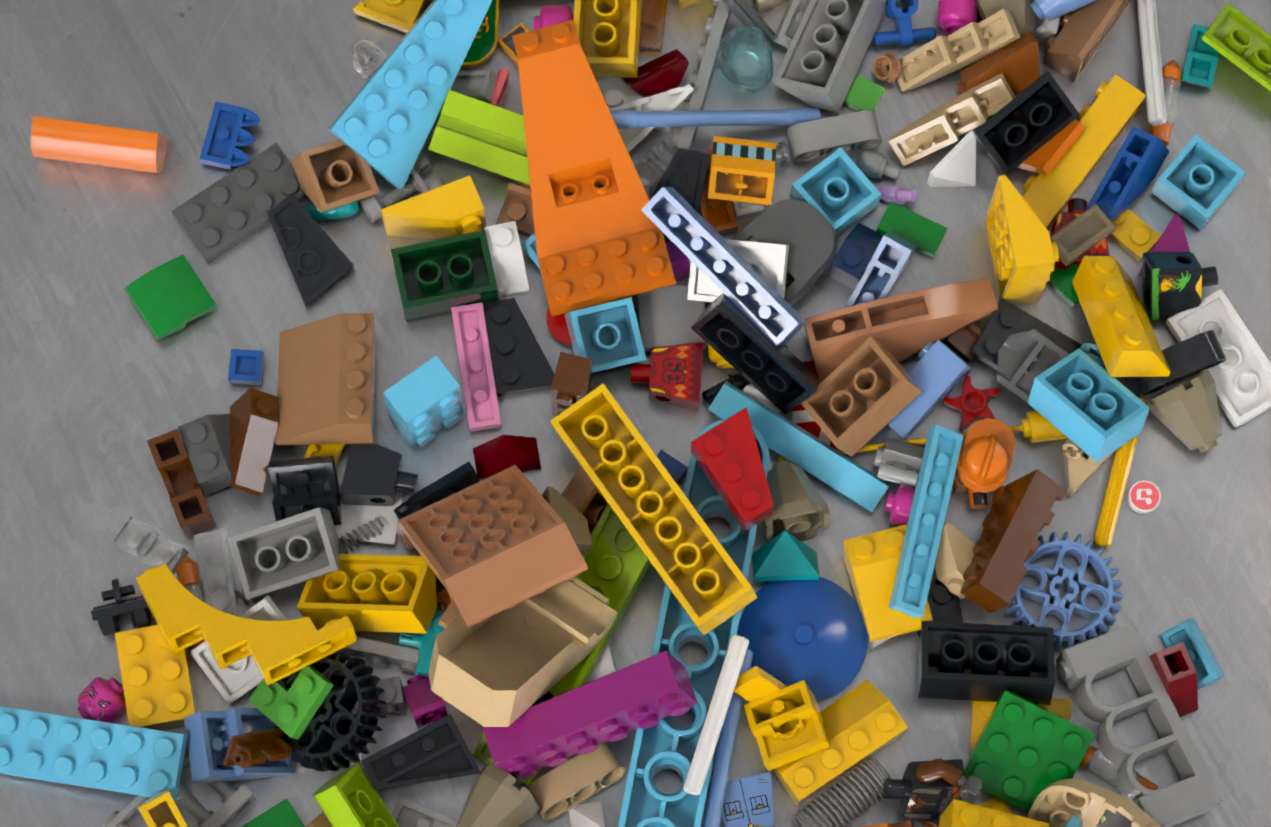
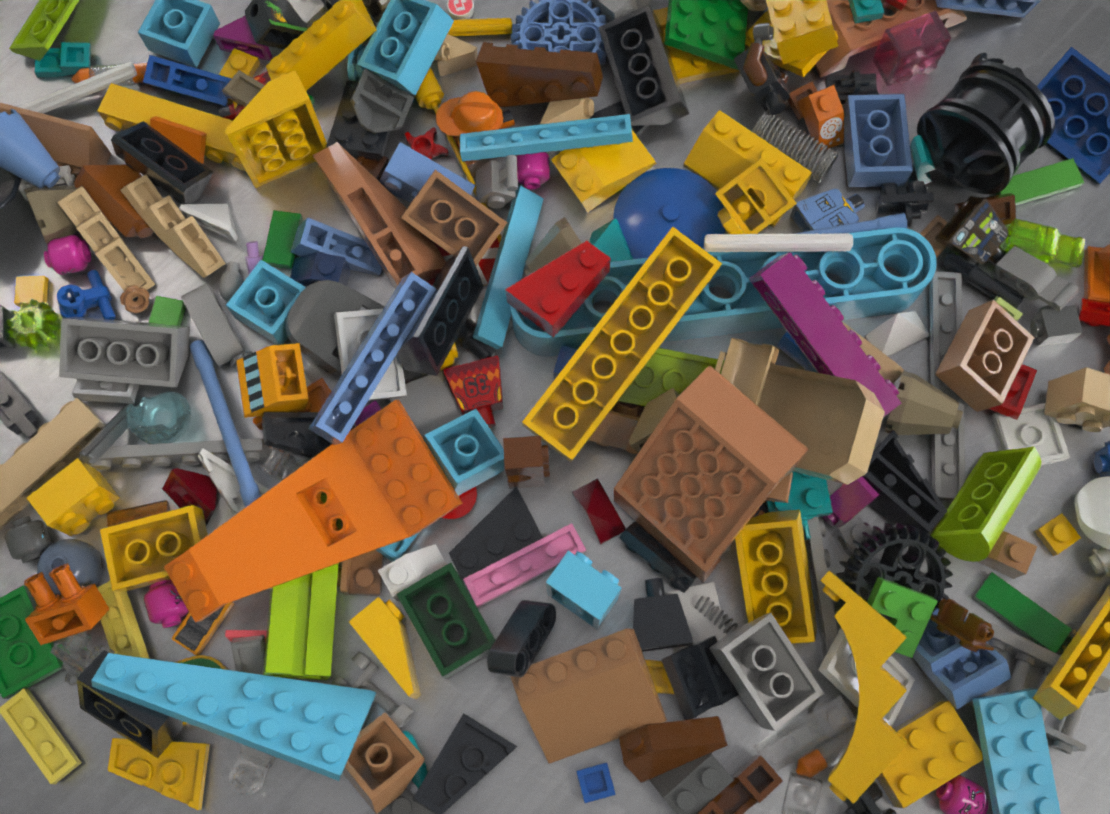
camera: 105 degrees left, 0 degrees up
none -> black beam [487,600,556,678]

